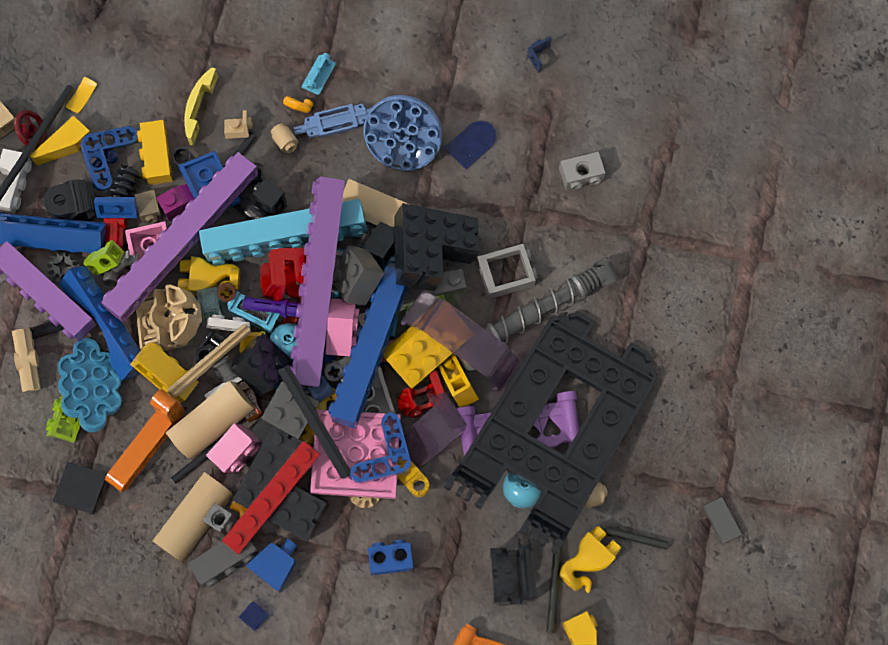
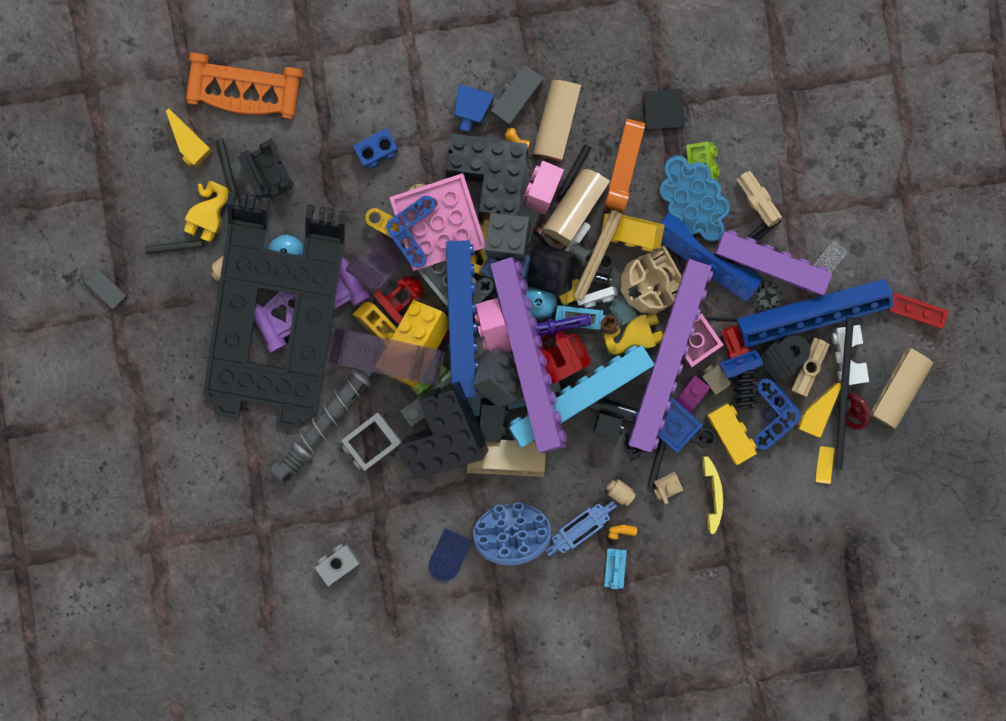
camera: 155 degrees right, 15 degrees up
lime leg [83,240,125,275] -> none
dark grey brick [103,250,138,286] -> none
dark grey brick [203,503,239,536] -> none
red plate [222,441,321,554] -> none
clear blue tile [239,601,269,631] -> none
black axle [279,365,351,479] -> none
dark blue bracket [527,36,552,73] -> none
none -> tan piece [791,338,830,397]

